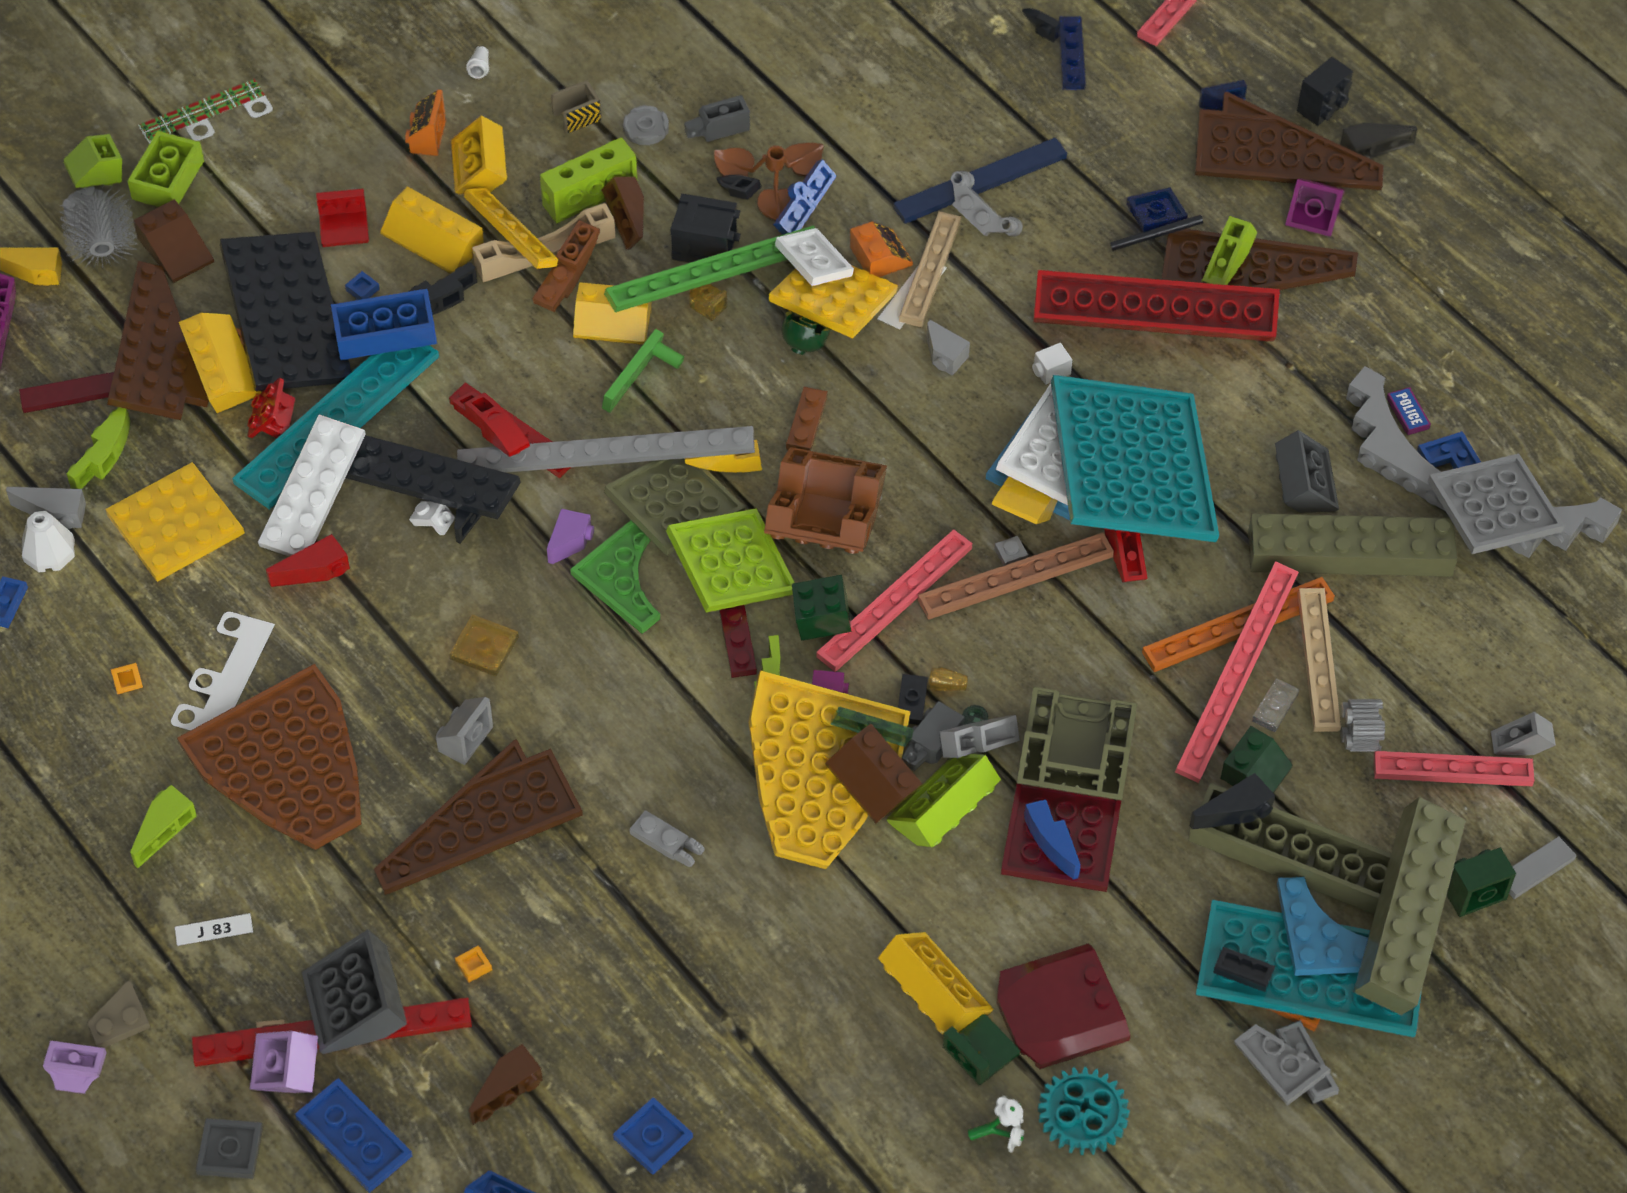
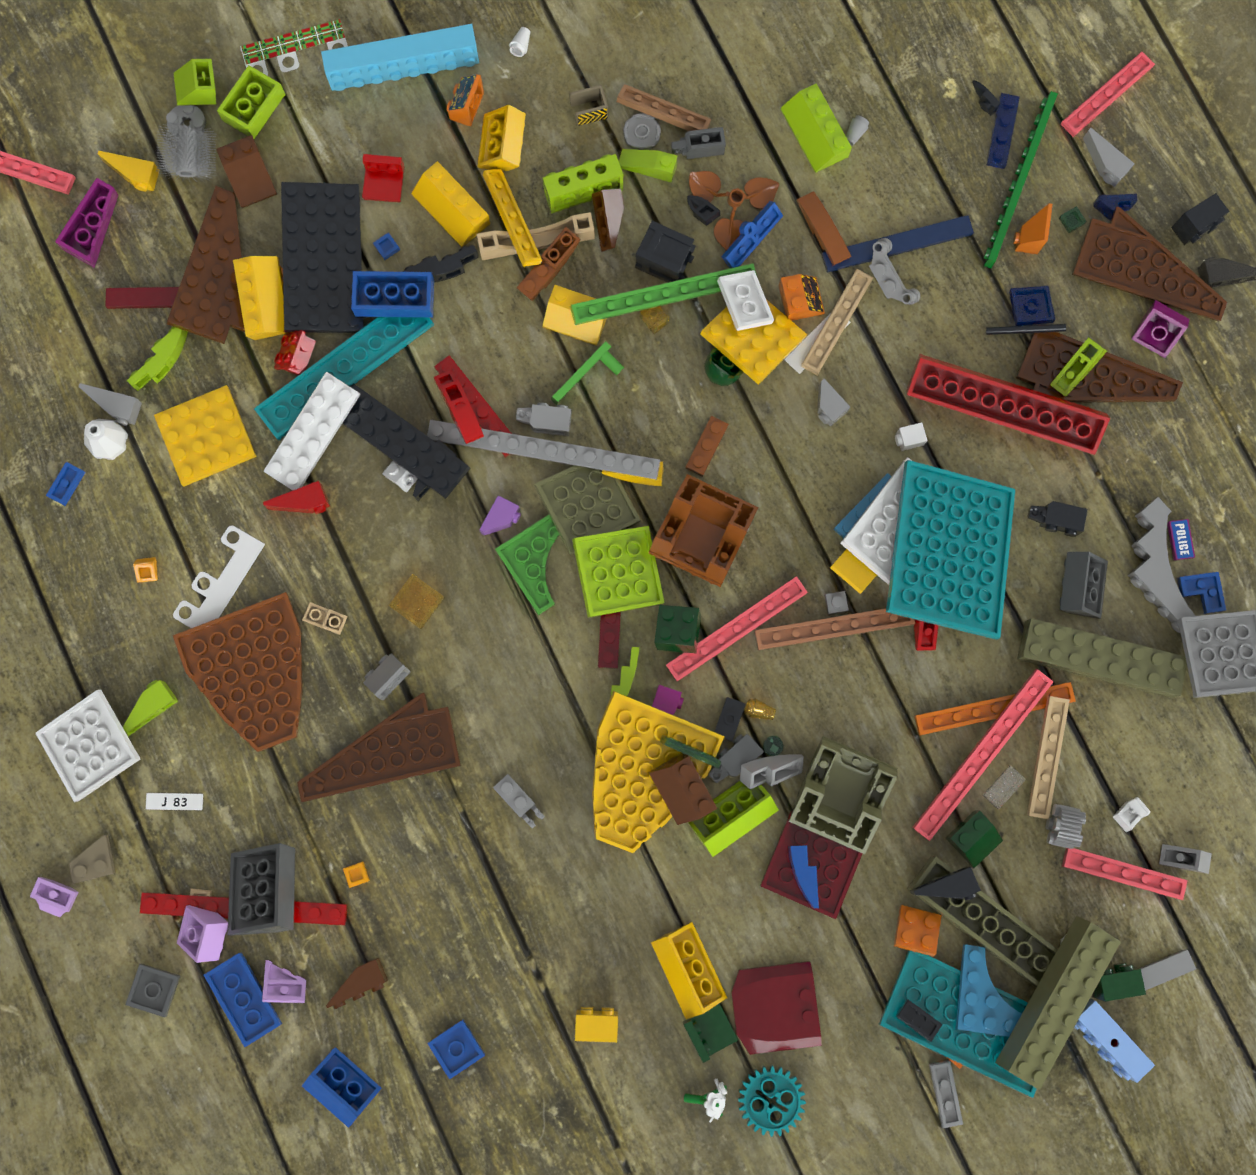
camera: 10 degrees right, 25 degrees up
light grey wing [1234,1024,1331,1106] -> none
none -> white plate [36,690,140,802]
none -> lavender wing [262,960,306,1003]
none -> tan slope [302,602,348,635]
none -> medium azure brick [321,24,479,91]
none -> light grey hinge [516,403,572,436]
none -> yellow brick [575,1007,618,1043]
none -> medium nougat plate [616,84,711,131]
none -> lime slope [619,149,678,183]
none -> lime slope [780,83,852,173]
none -> dark orange slope [796,191,851,266]
none -> light grey cone [846,115,869,146]
none -> orange plate [894,905,942,957]
none -> green plate [983,91,1058,269]
none -> orange slope [1013,203,1053,254]
none -> black hinge [1027,501,1088,537]
none -> clear green plate [1059,206,1087,233]
none -> light blue brick [1074,999,1155,1083]
none -> light grey slope [1083,128,1135,187]
none -> white bracket [1113,797,1150,832]

